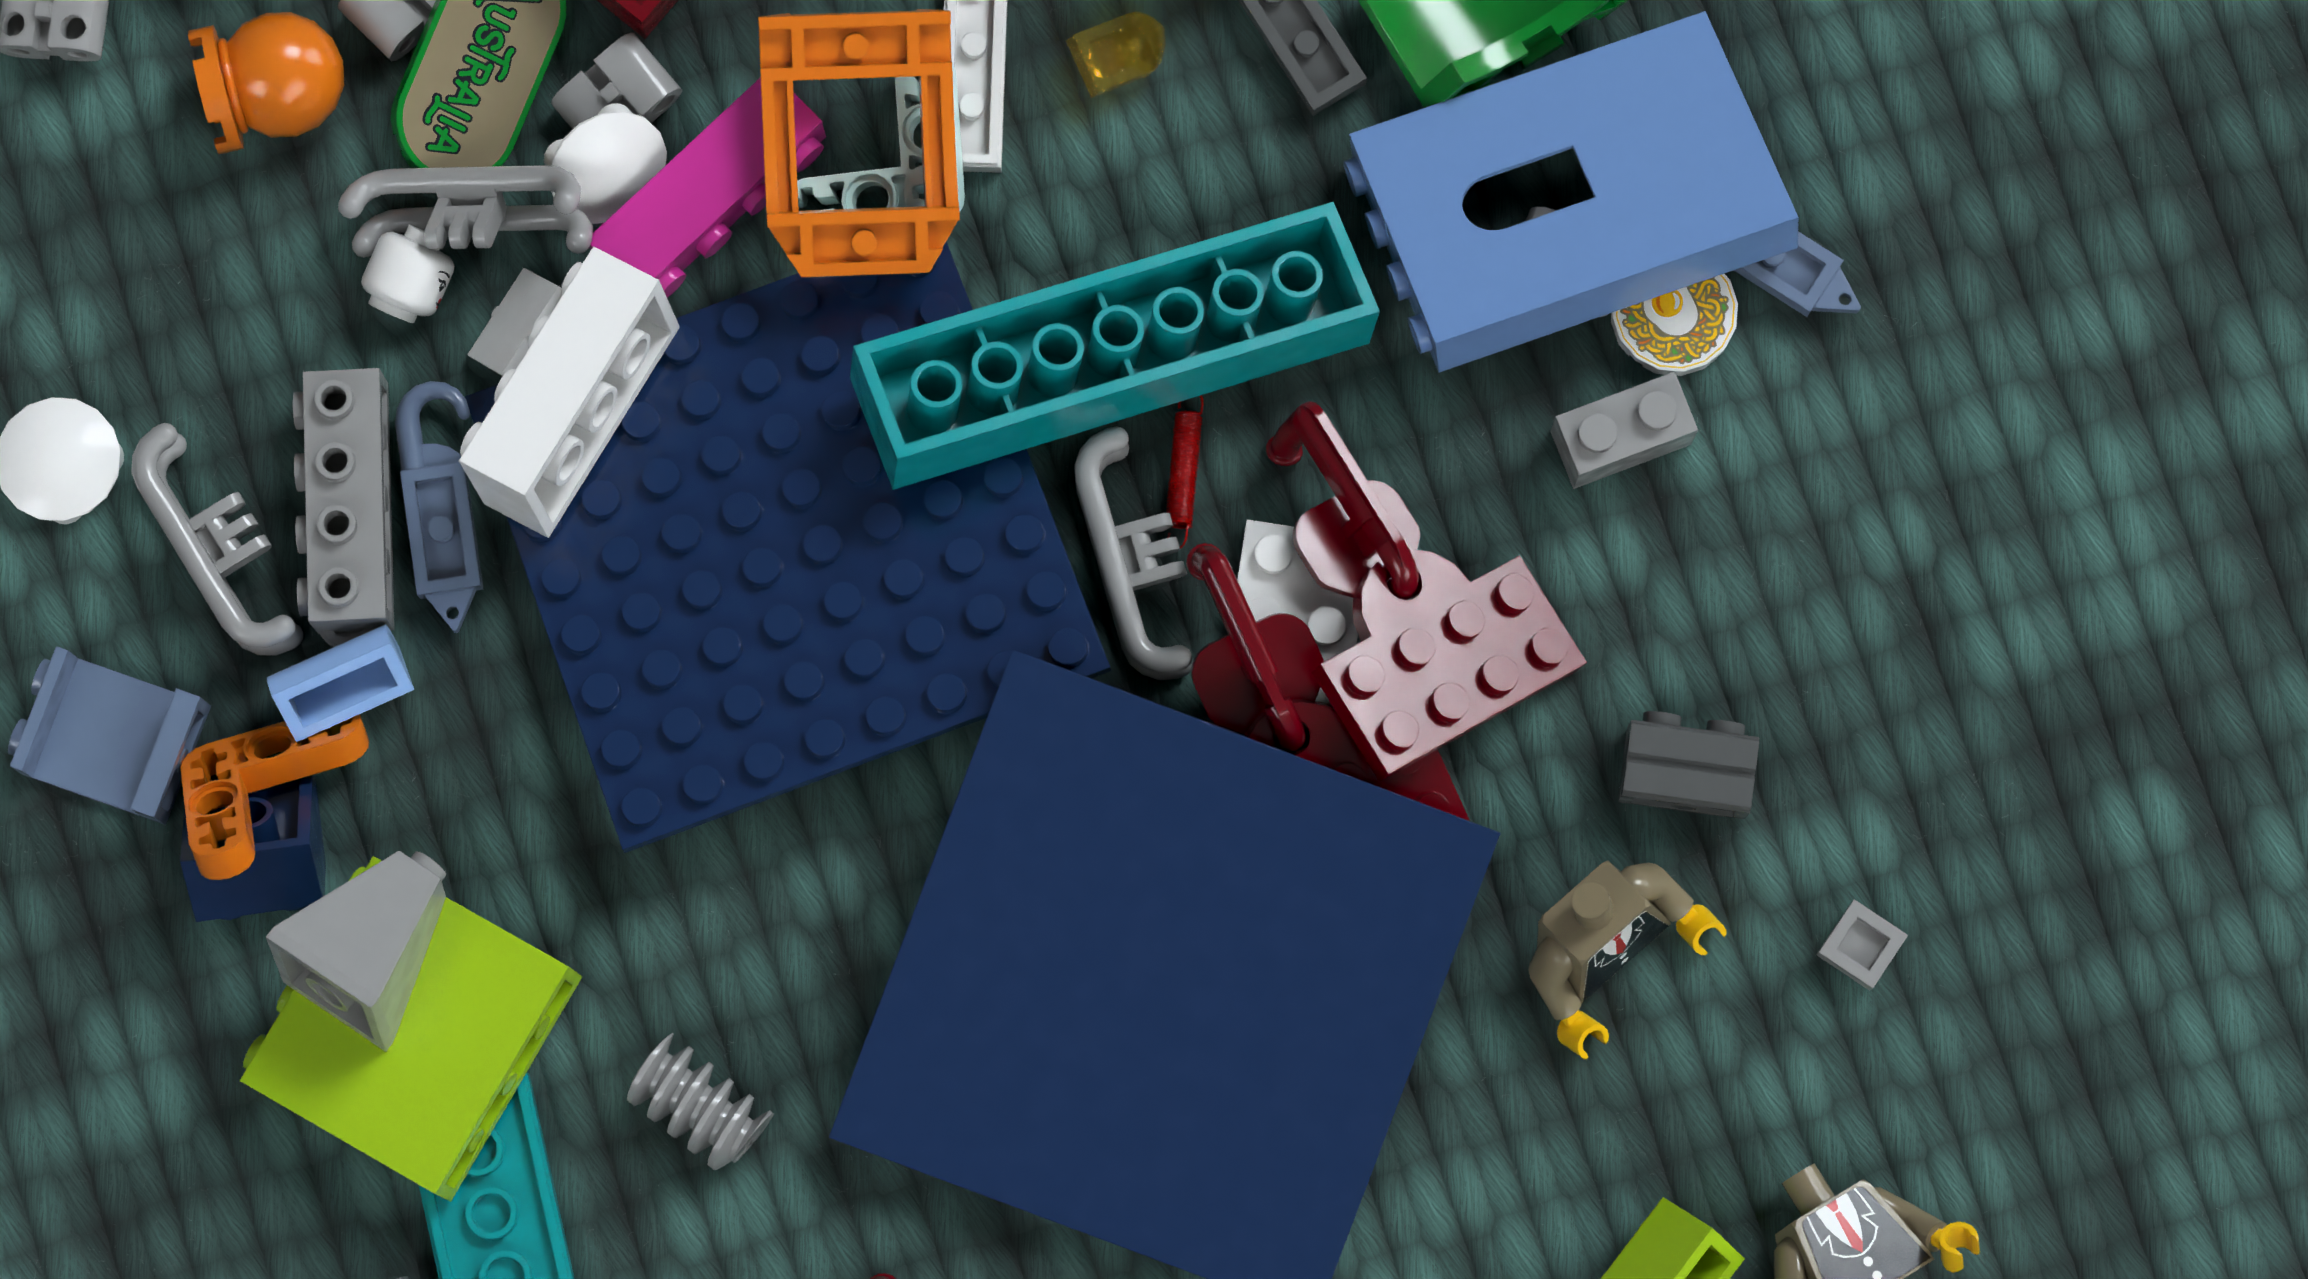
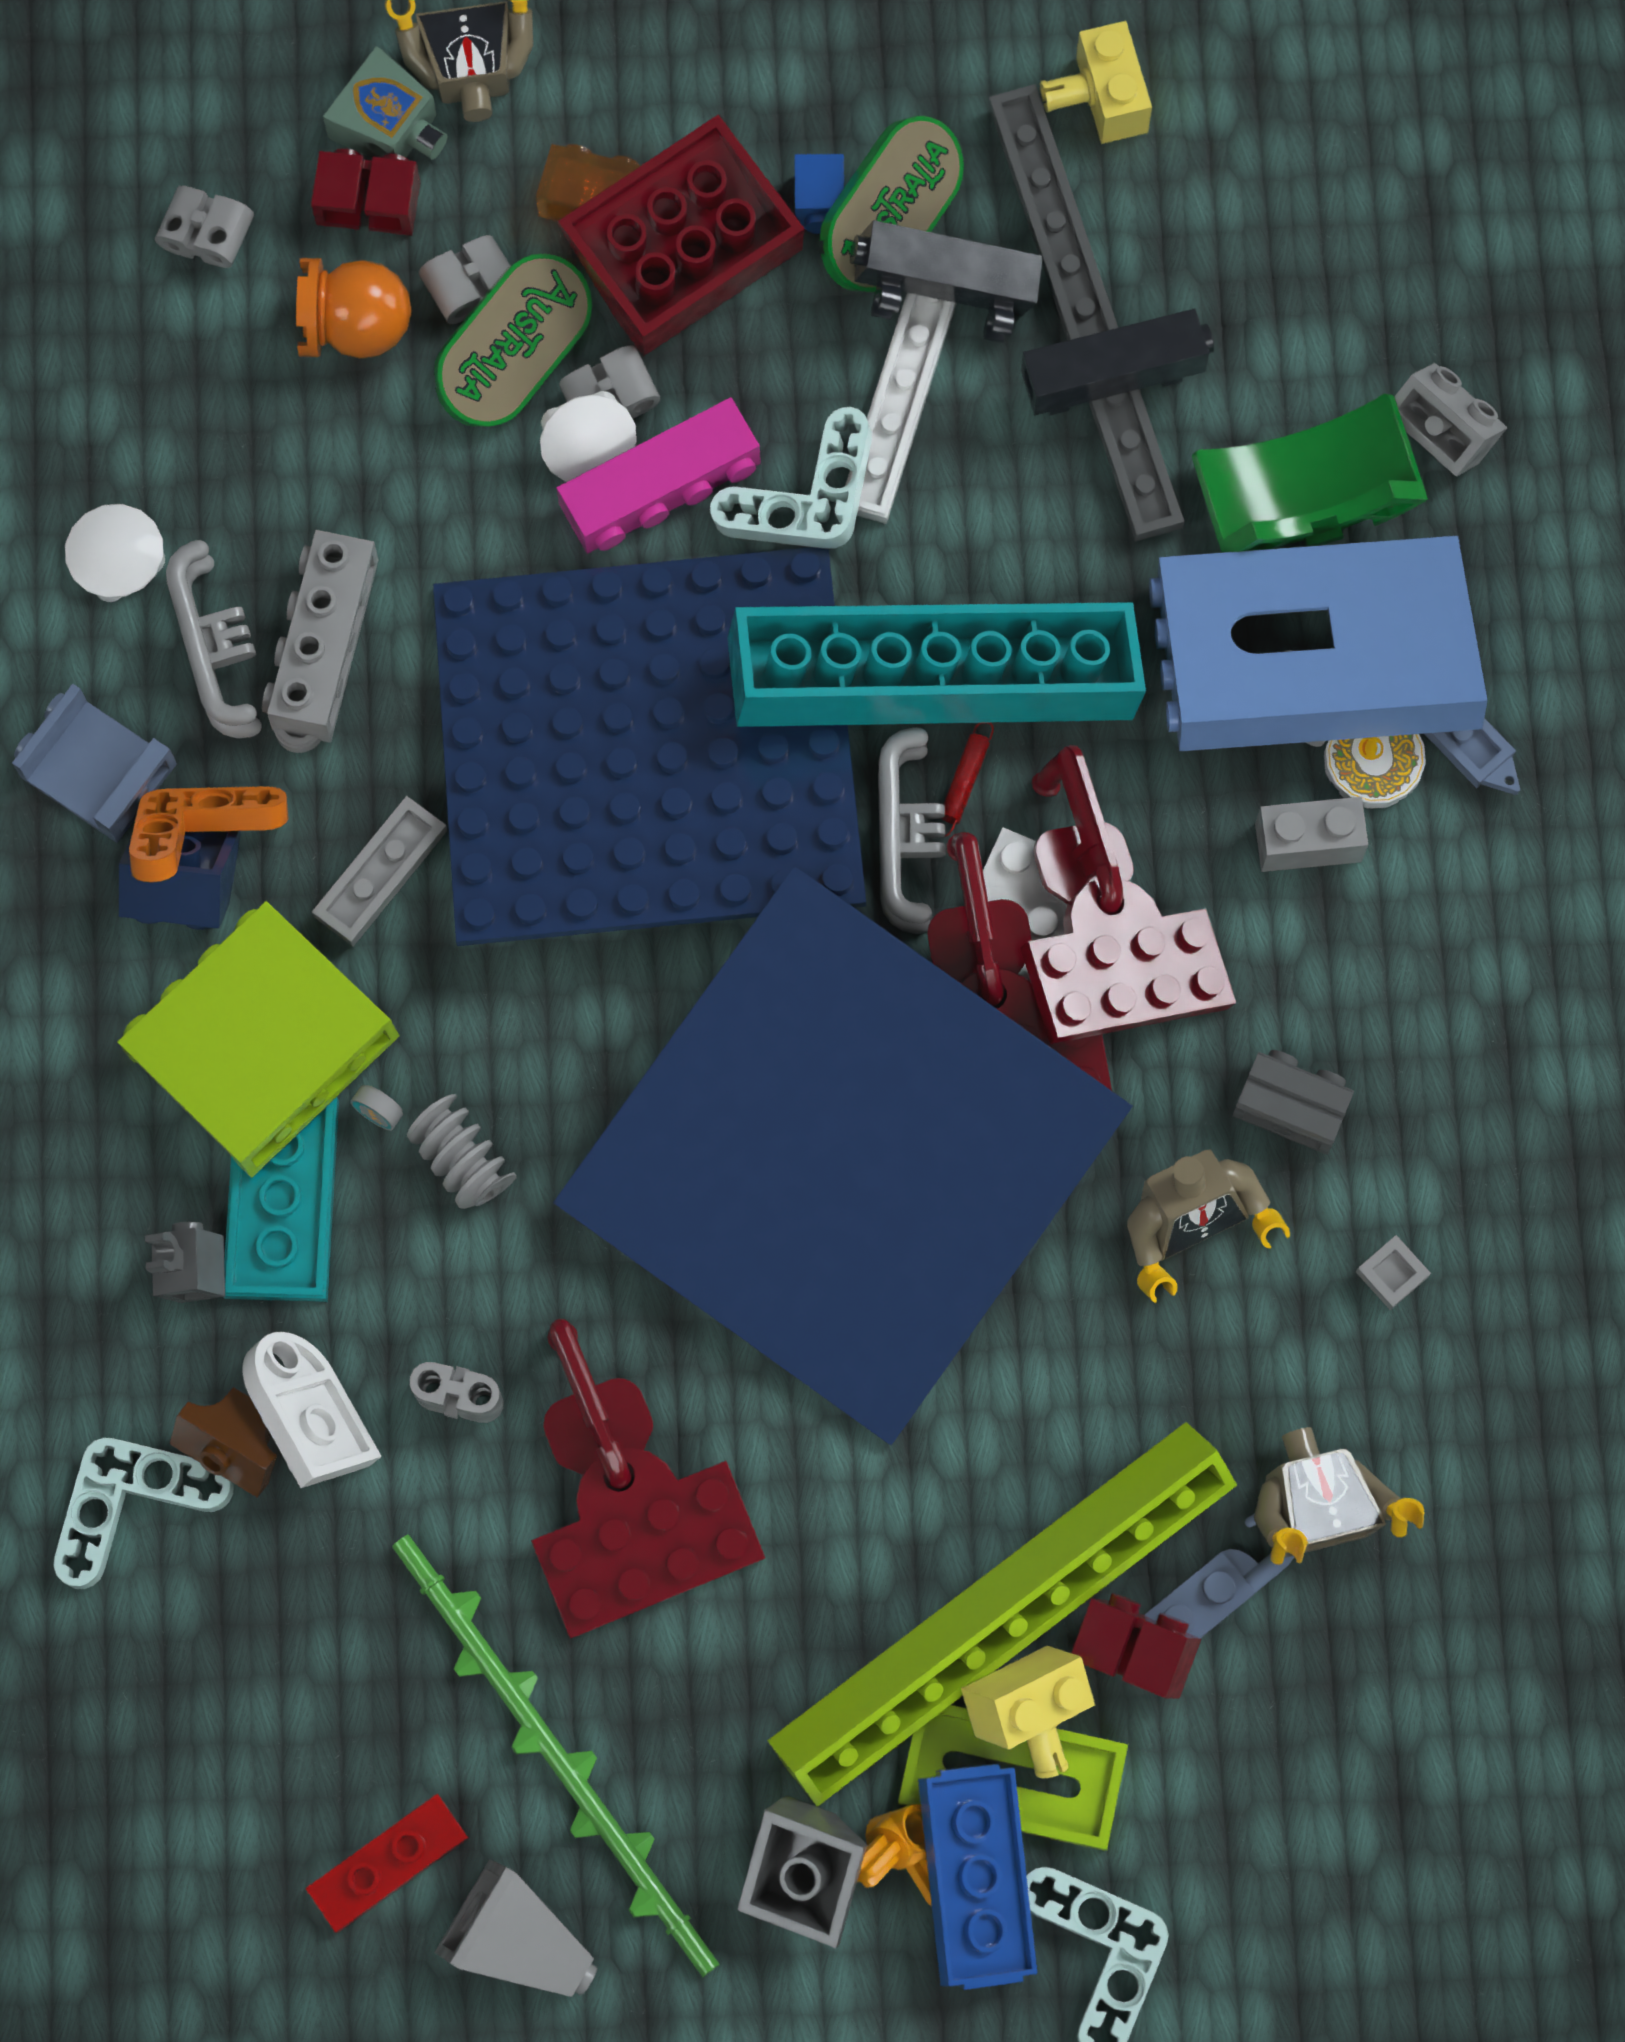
camera: 15 degrees right, 5 degrees down
light grey slope [266,851,446,1052] -> none
light blue brick [267,624,414,742] -> none
light grey piece [338,165,593,258] -> none
white head [361,225,454,323] -> none
sand blue plate [395,381,484,633] -> none
white brick [459,246,680,538] -> none
white piece [468,268,562,376] -> none
orange wedge [758,9,960,277] -> none
clear yellow plate [1066,11,1166,98] -> none
none -> light grey plate [312,796,448,947]
none -> light grey tile [350,1085,403,1131]

